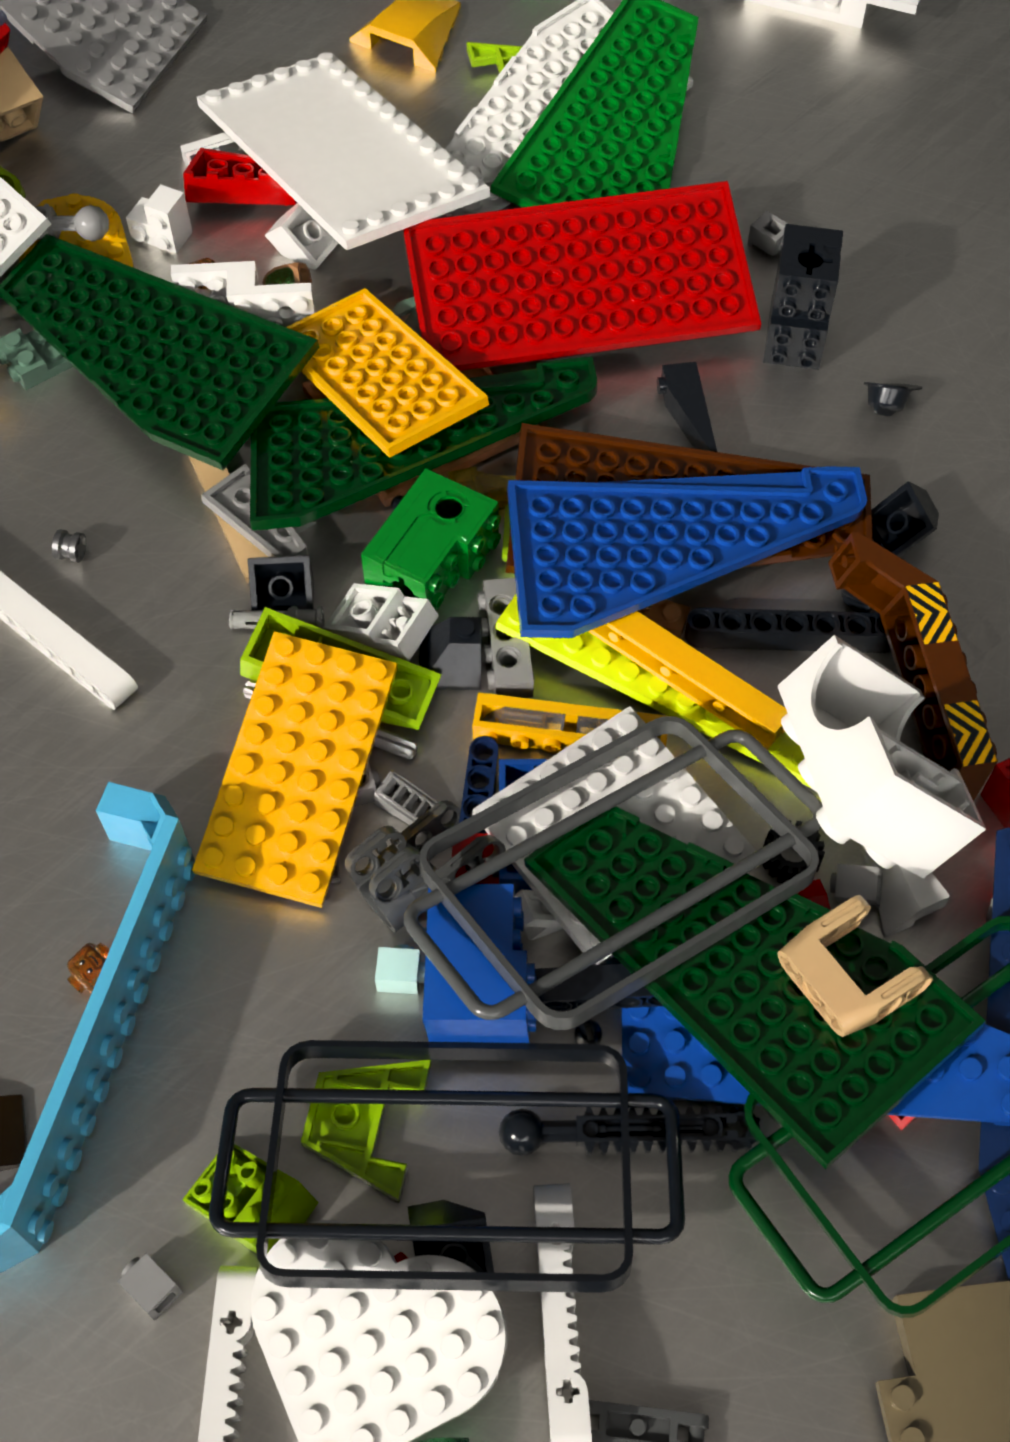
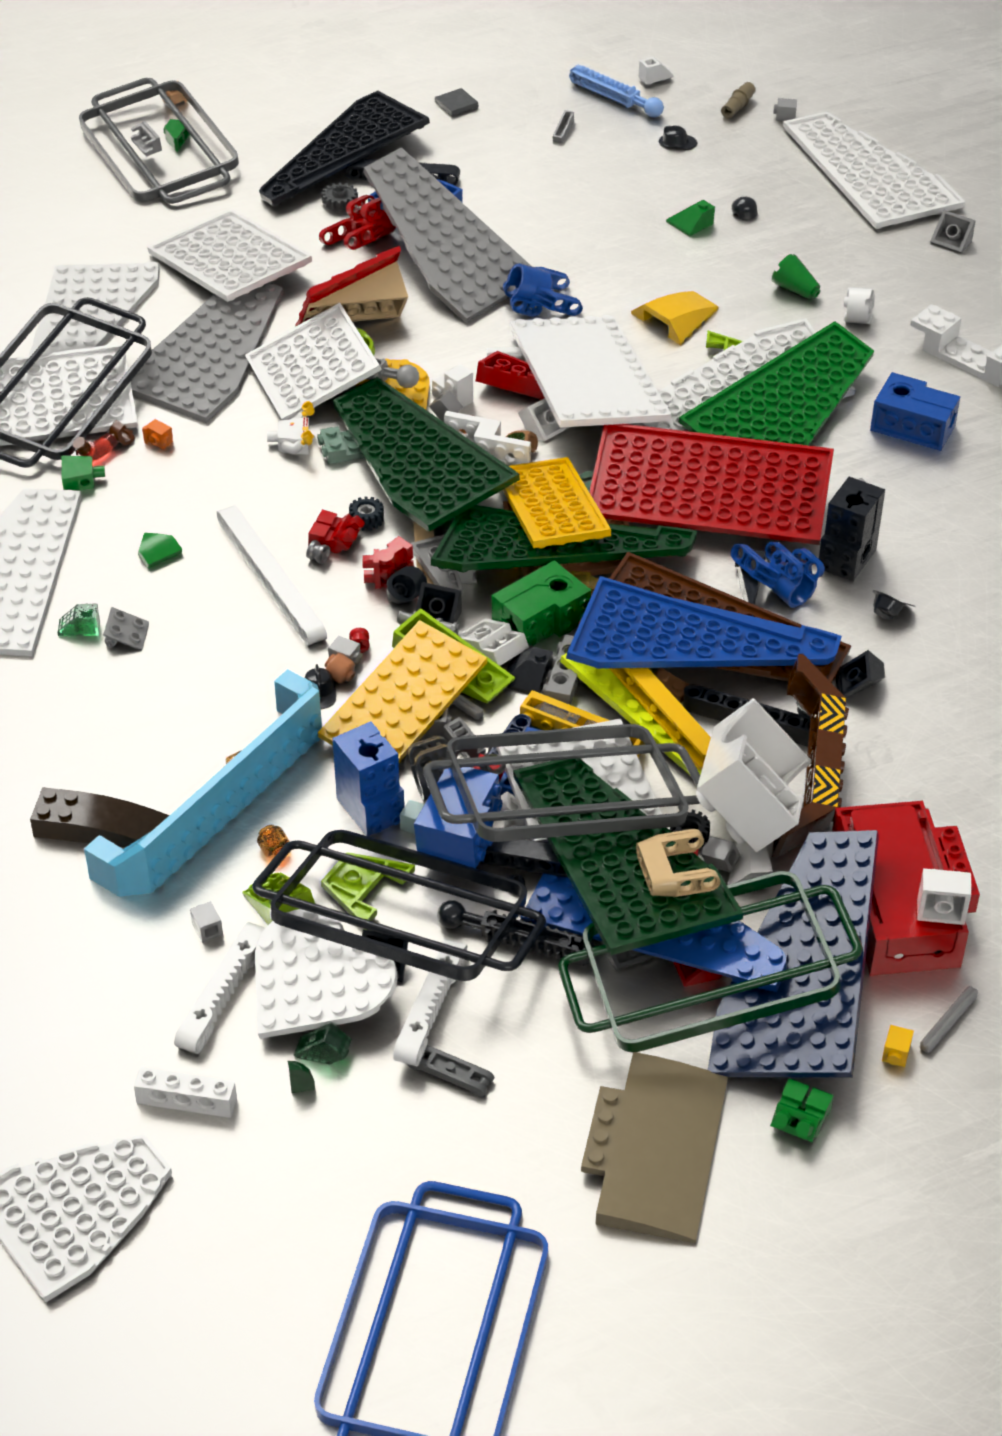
camera: 20 degrees right, 15 degrees down
none -> clear orange head [257,825,290,858]
none -> black piece [304,664,336,709]
none -> red hips [308,509,365,553]
none -> nougat head [324,653,356,684]
none -> brick [328,635,362,665]
none -> blue piece [332,721,405,837]
none -> black bush [349,496,384,531]
none -> red wheel [349,627,370,653]
none -> red hips [362,536,414,589]
none -> black piece [386,566,427,604]
none -> light grey brick [429,390,463,422]
none -> blue piece [503,263,583,317]
none -> blue piece [731,541,824,608]
none -> blue piece [870,372,961,451]

